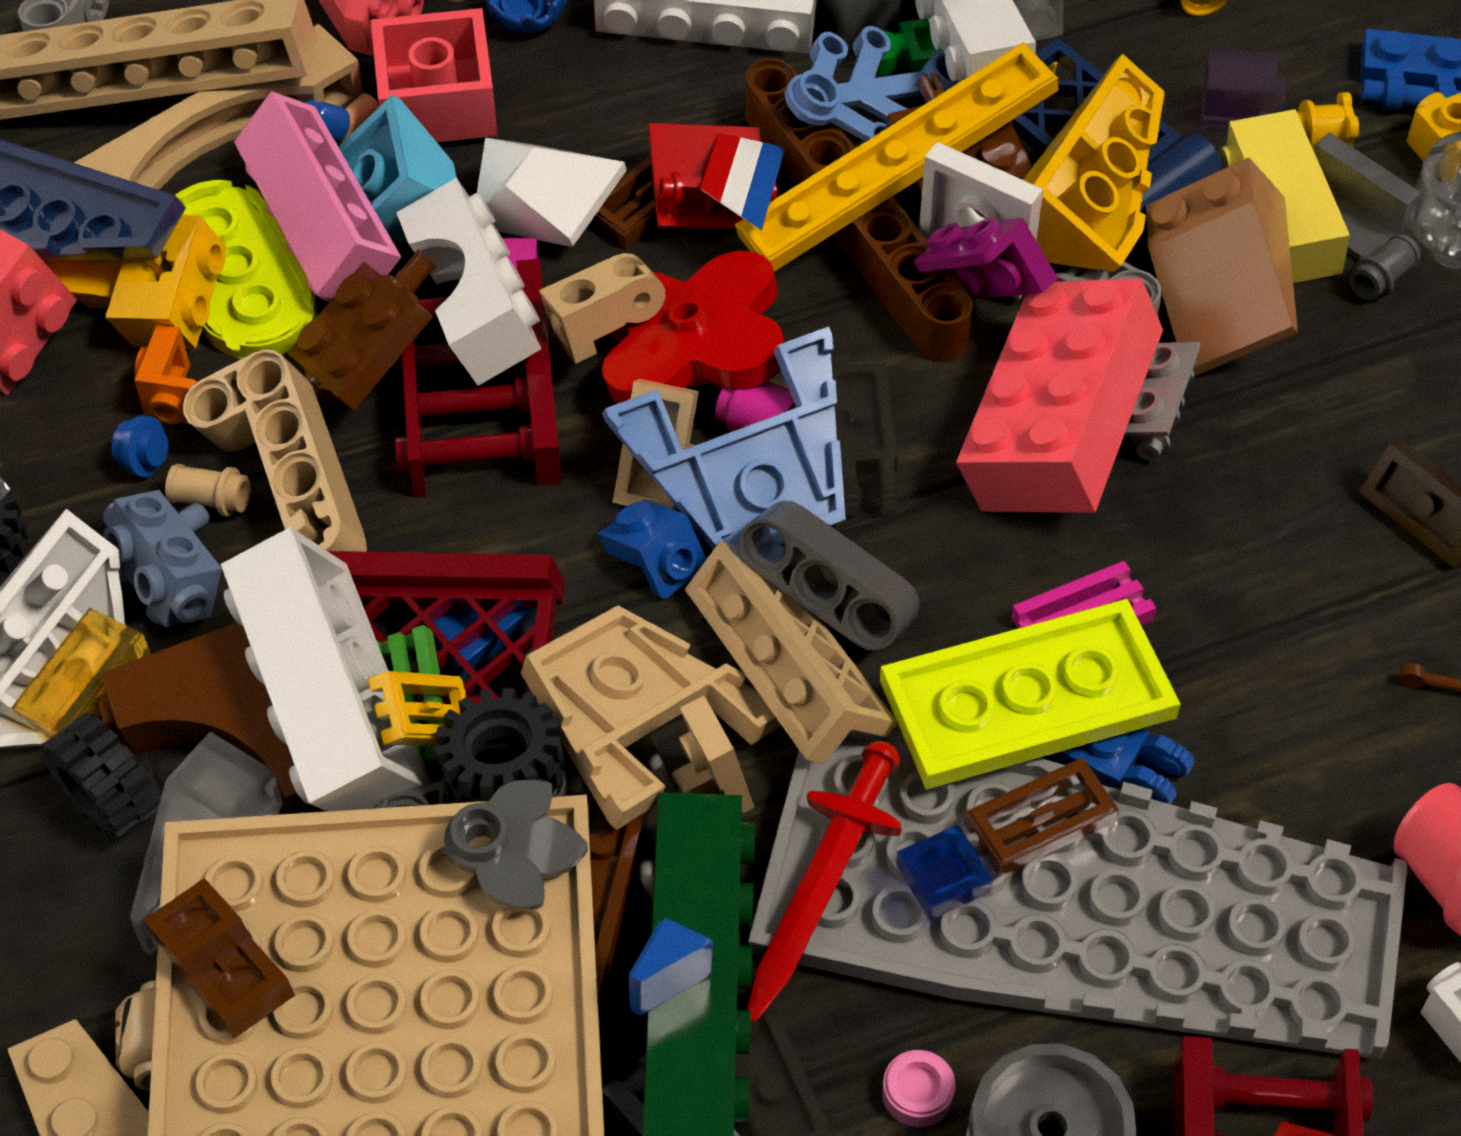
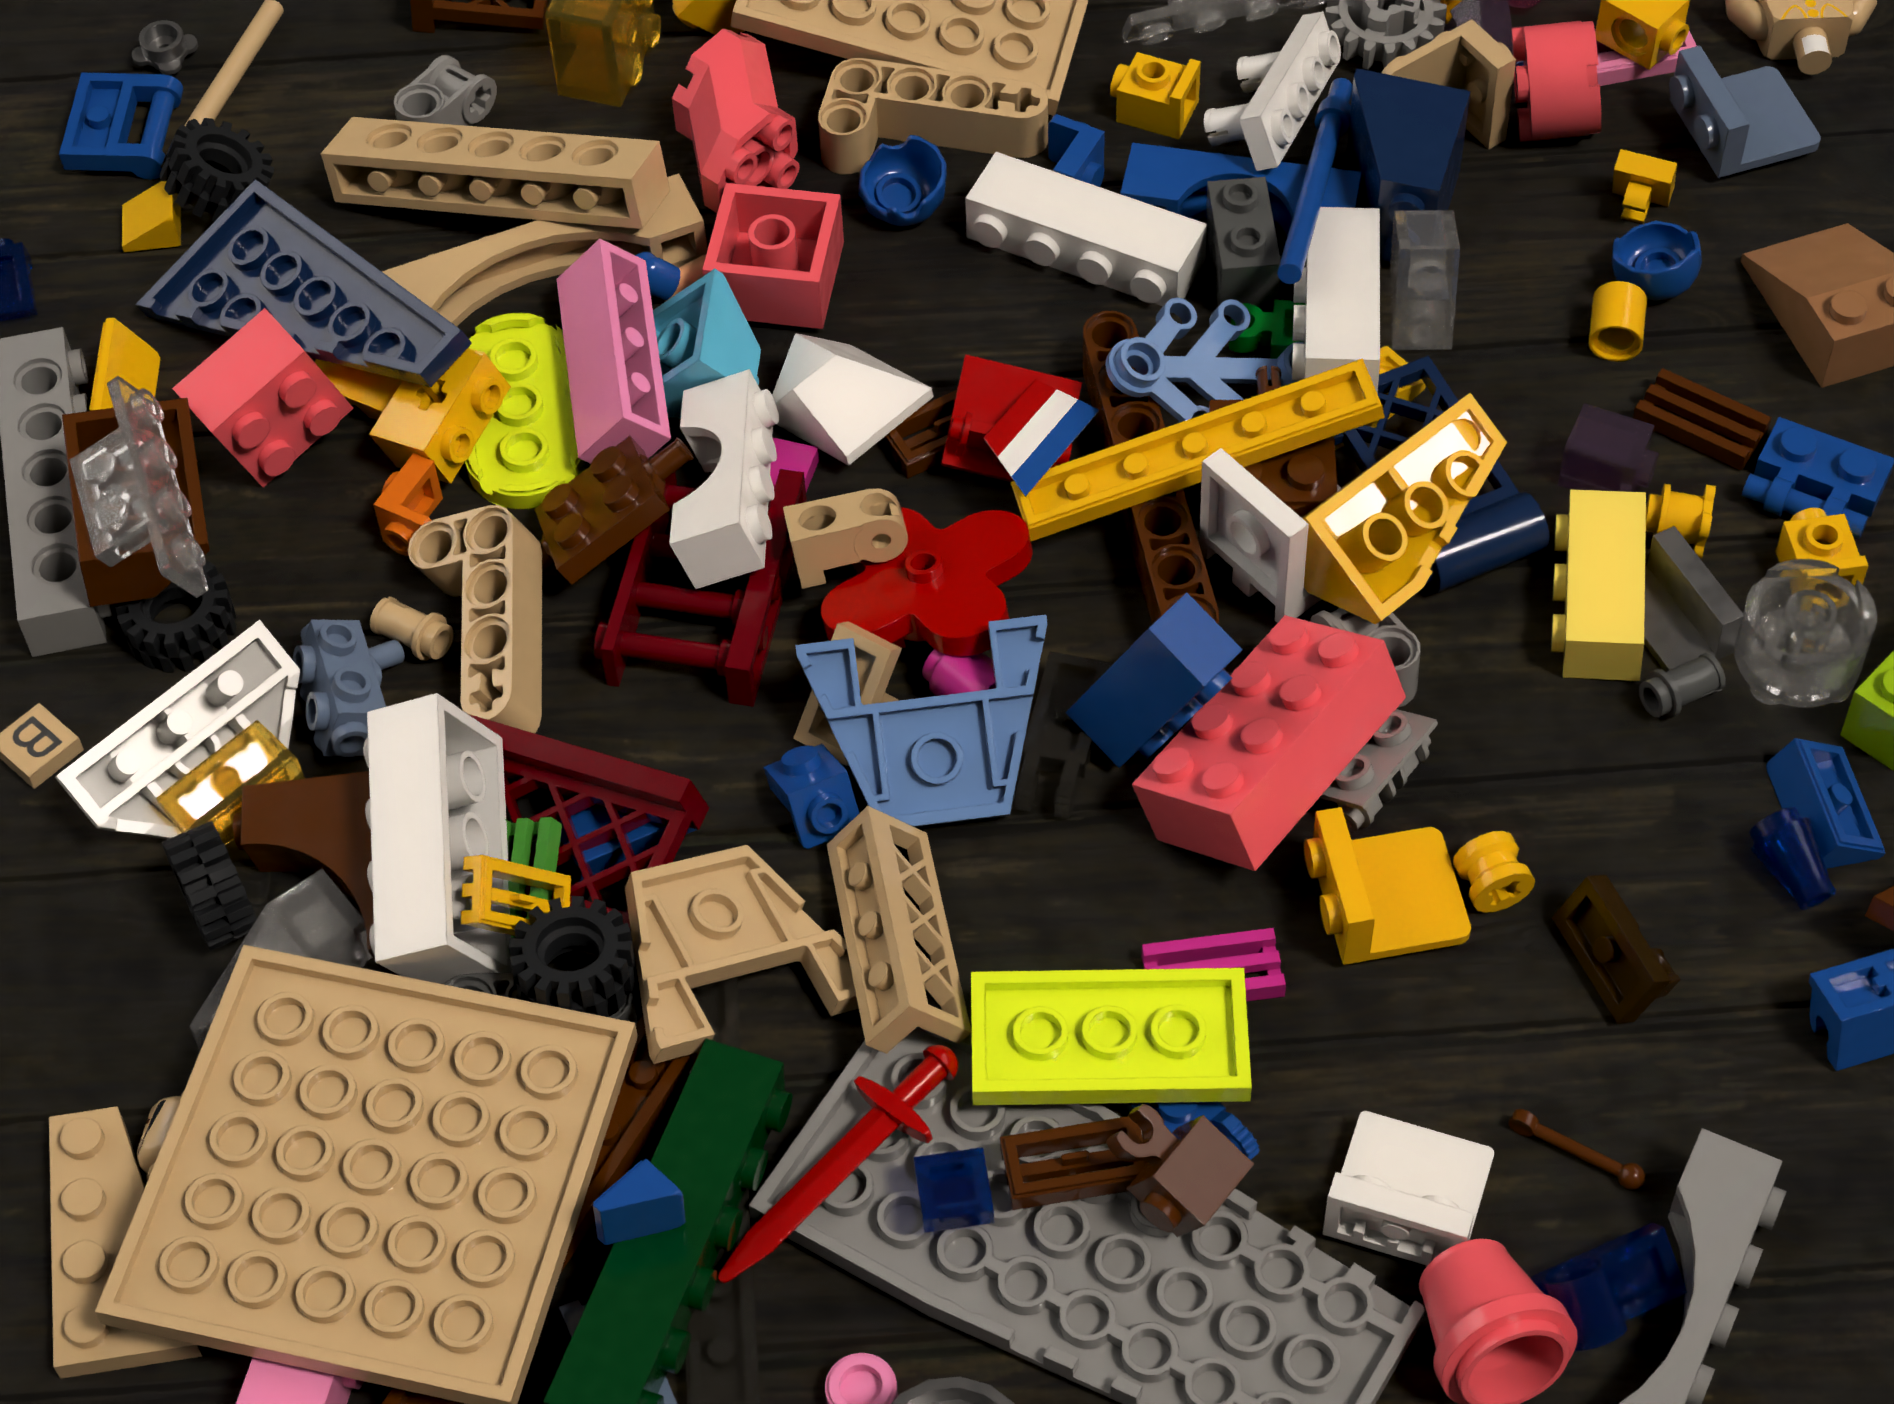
camera: 20 degrees right, 0 degrees up
blue plate [112,415,169,477] -> none
reddish brown slope [143,878,295,1039] -> none
dark grey plate [444,780,588,910] -> none
tan plate [672,696,755,813] -> none
dark grey beam [738,501,919,650] -> none
magenta bracket [914,217,1058,300] -> none
medium nougat slope [1146,157,1298,376] -> none
none -> blue wedge [1065,593,1243,768]
none -> reddish brown brick [1106,1104,1254,1237]
none -> yellow bracket [1304,807,1471,965]
none -> white bracket [1323,1111,1494,1265]
none -> yellow wheel [1453,831,1535,913]
none -> reddish brown tile [1632,368,1772,471]

